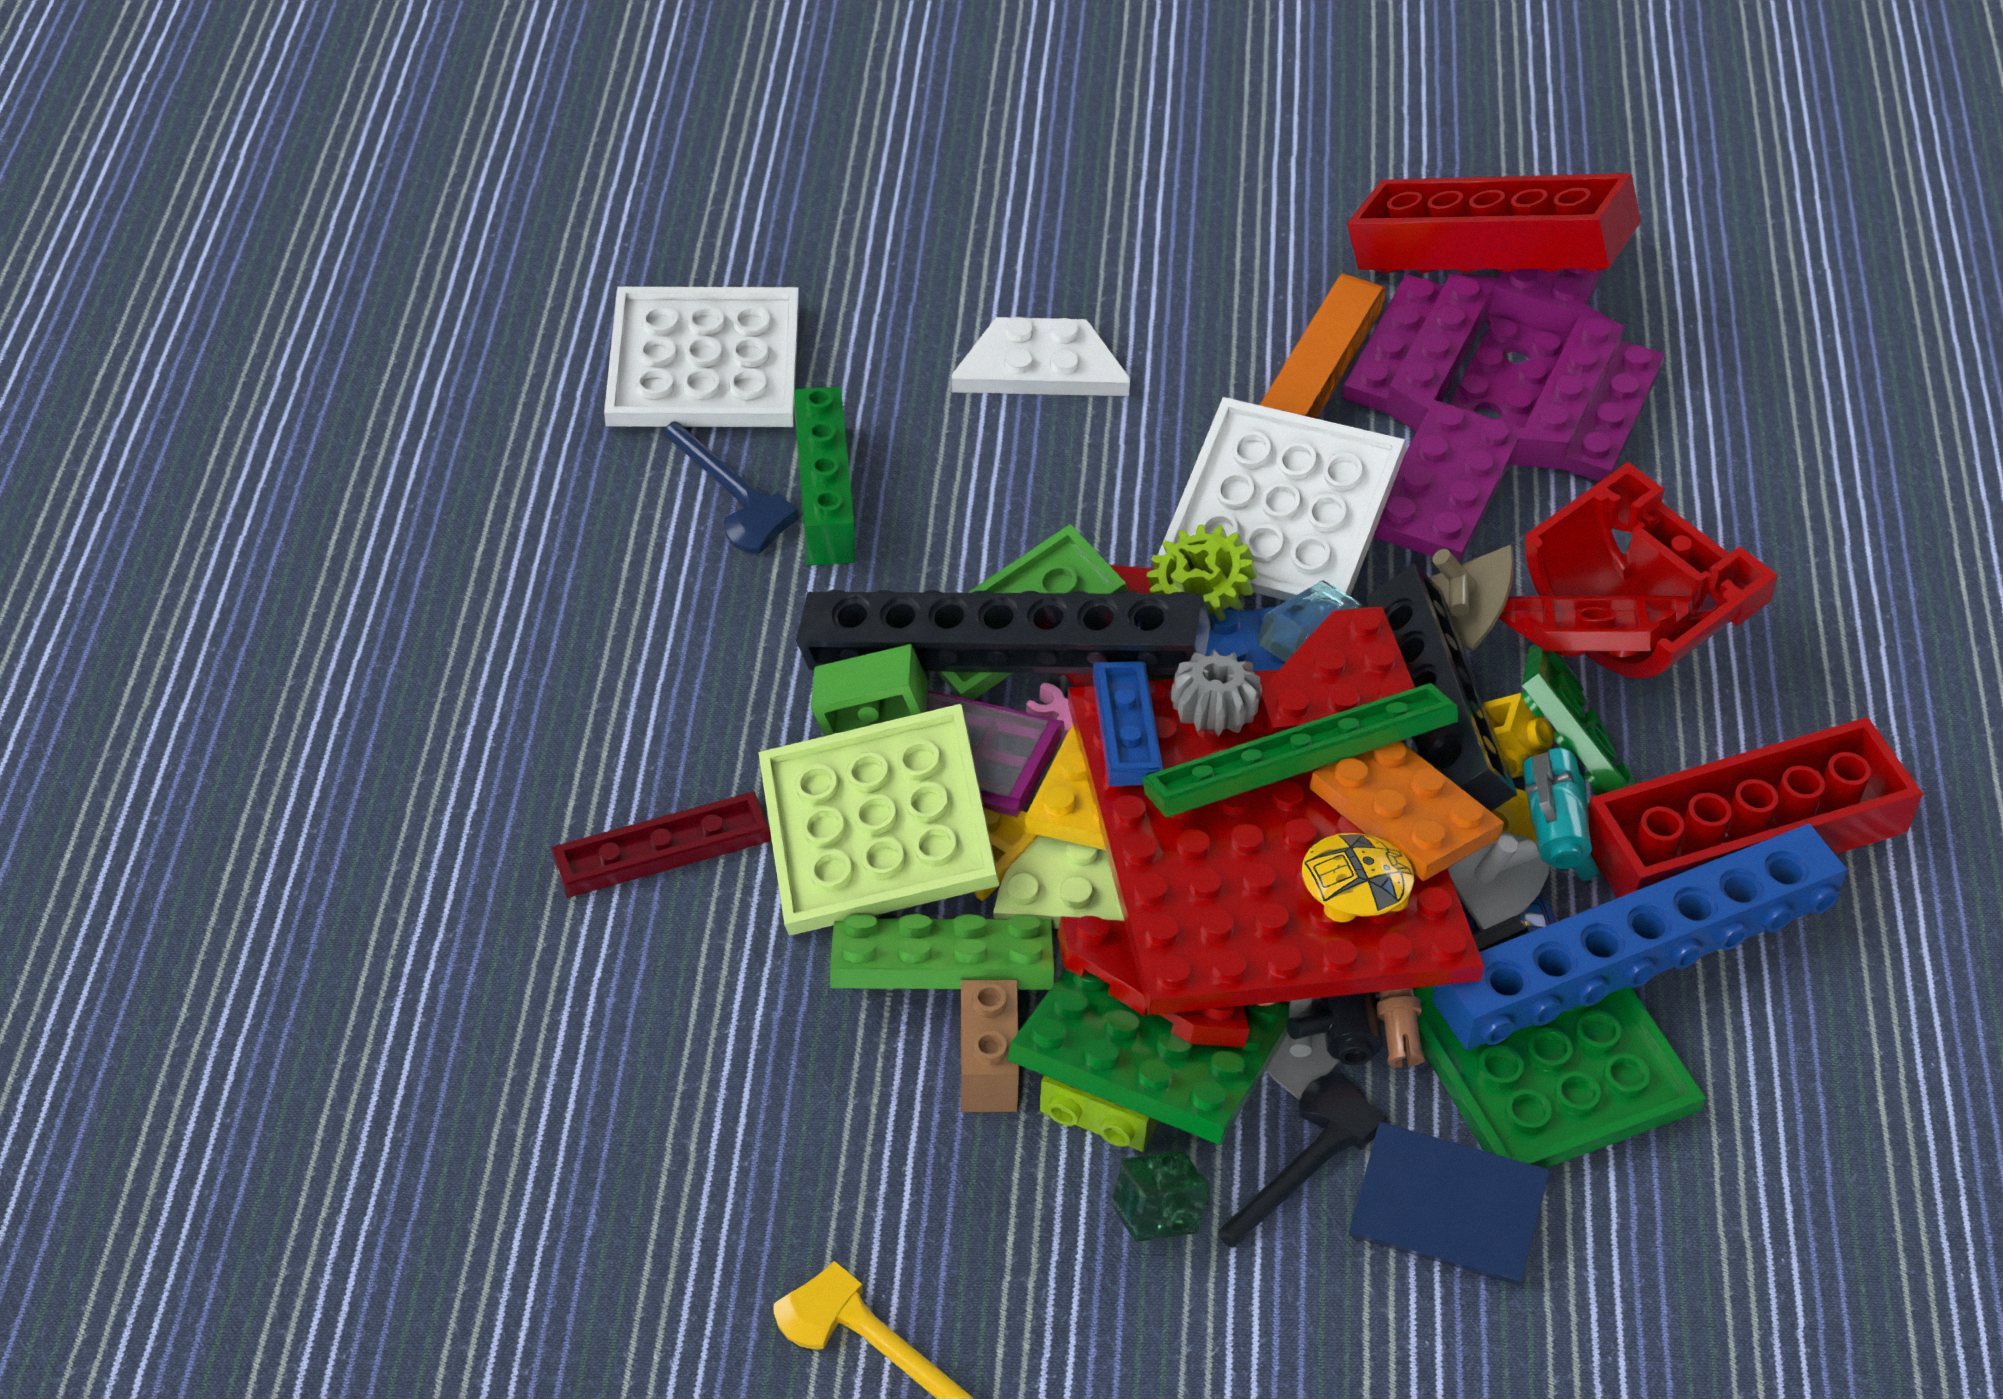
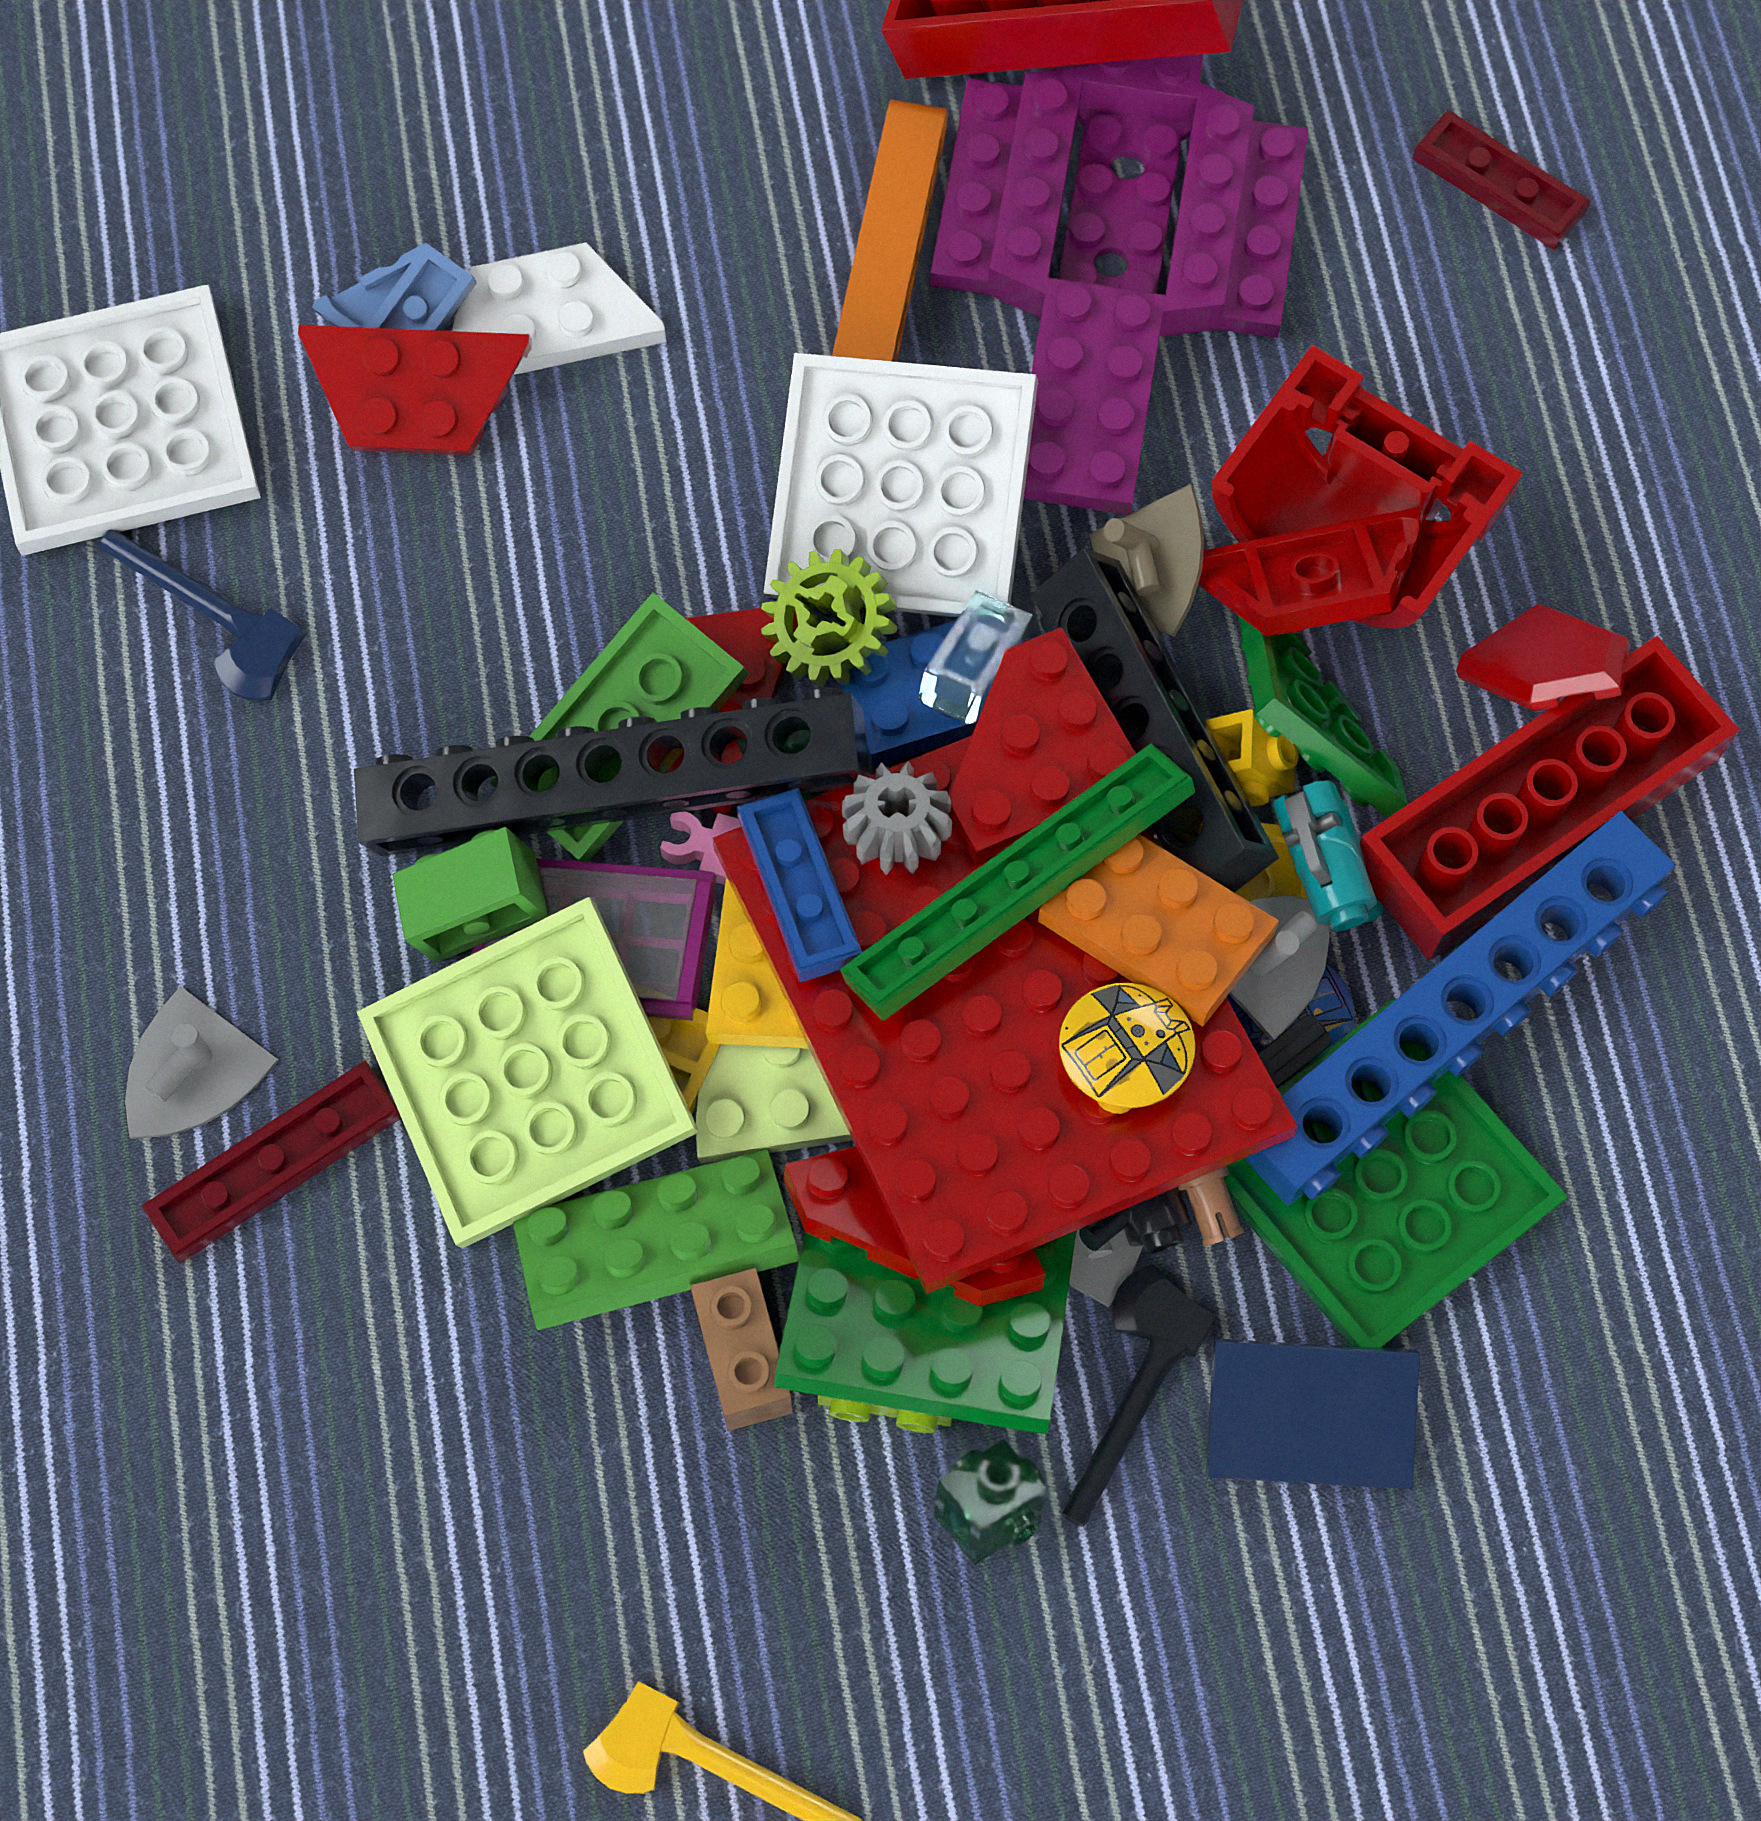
camera: 15 degrees left, 20 degrees up
green brick [794,386,855,566] -> none
none -> light grey shield [125,986,279,1139]
none -> red wing [298,325,532,455]
none -> medium blue wing [312,243,477,331]
none -> dark red tile [1412,110,1591,251]
none -> red tile [1456,604,1630,711]

